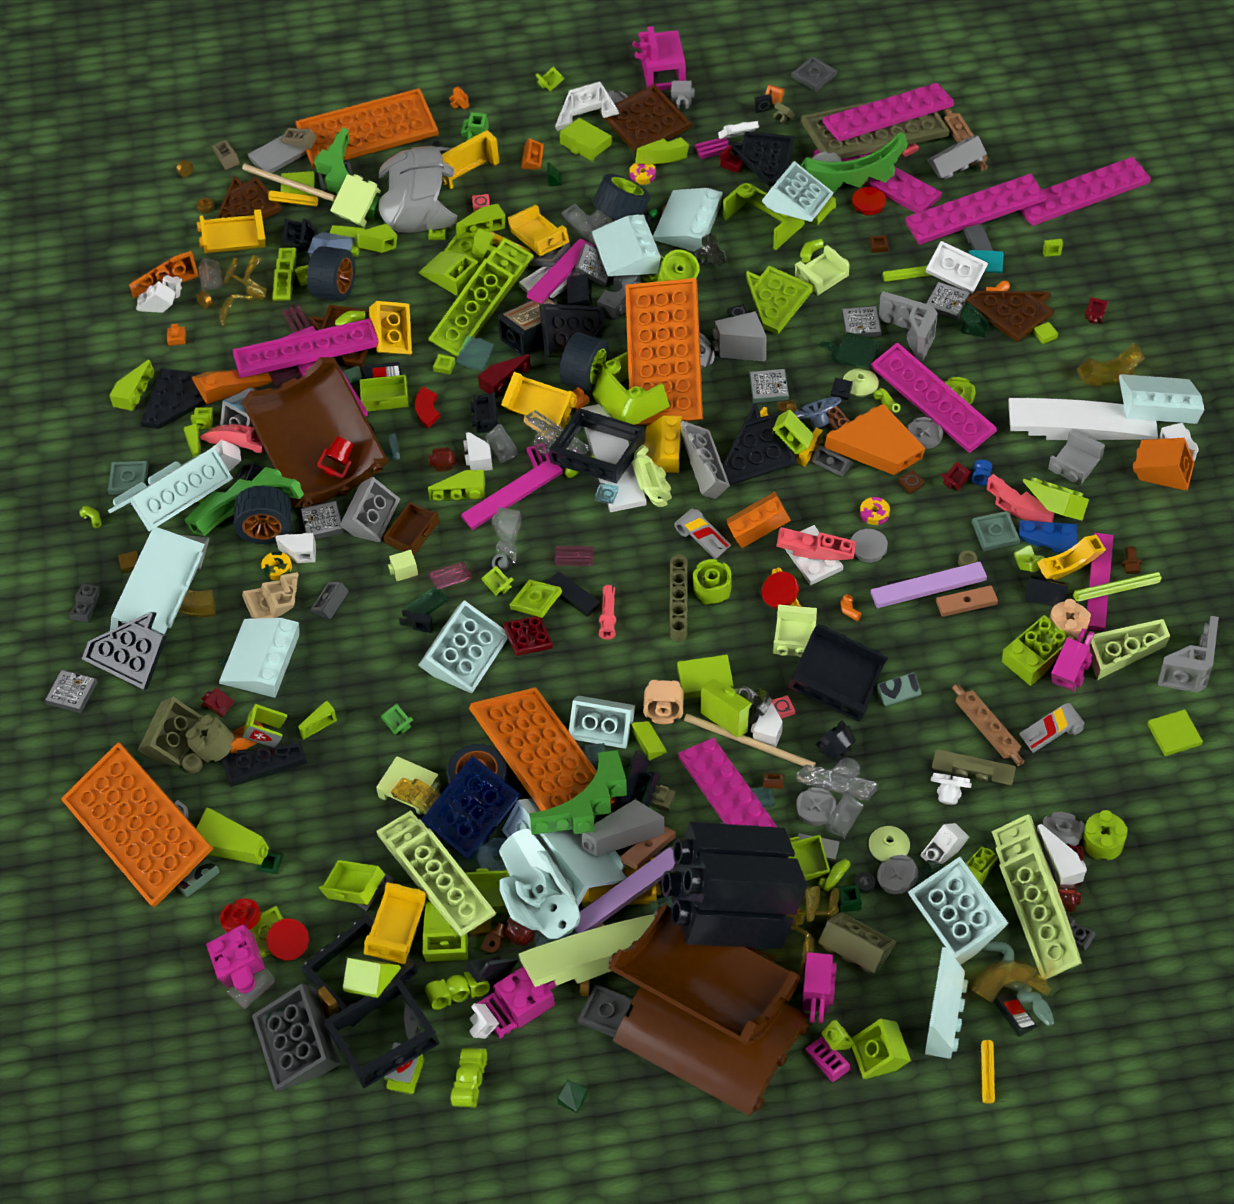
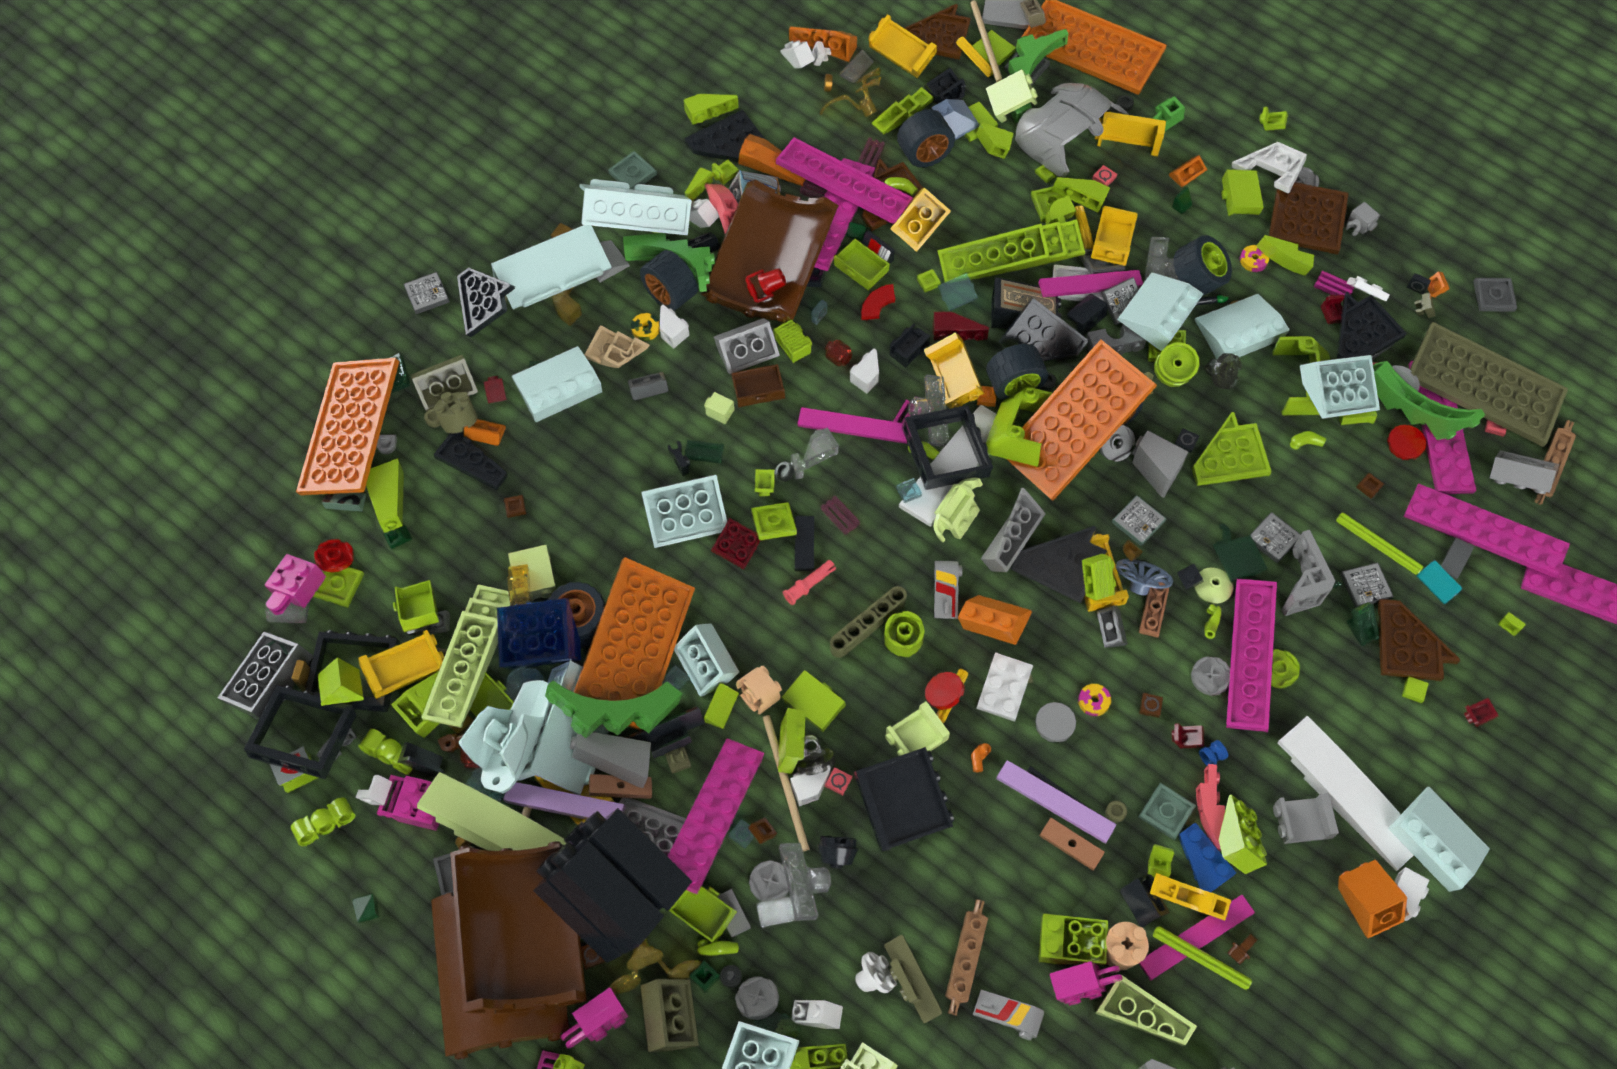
camera: 45 degrees right, 10 degrees up
dark grey slope [69,584,101,622] -> none
lime arm [79,506,102,528] -> none
orange tile [167,324,186,346] -> none
pearl gold tile [196,198,214,214] -> none
lime piece [242,704,287,748] -> none
red tile [267,918,309,961] -> none
lime slope [298,701,337,740] -> none
tile [300,501,344,539] -> none
bright green bracket [381,704,413,735] -> none
lime slope [419,252,479,296] -> none
lime slope [428,470,485,501] -> none
clear pink tile [429,562,472,589] -> none
orange tile [450,86,469,109] -> none
clear slope [485,424,517,462] -> none
dark pink piece [632,26,686,90] -> none
yellow slope [644,416,682,473] -> none
coral slope [776,527,856,560] -> none
yellowish green panel [795,245,850,296] -> none
dark pink plate [823,83,954,142] -> none
orange slope [824,404,925,475] -> none
yellowish green dish [869,826,910,862] -> none
sand green slope [877,673,922,707] -> none
white plate [925,241,988,294] -> none
orange arm [986,281,1010,291] -> none
clear yellow arch [1077,343,1145,386] -> none
none -> reddish brown tile [504,495,526,518]
none -> lime brick [773,320,812,363]

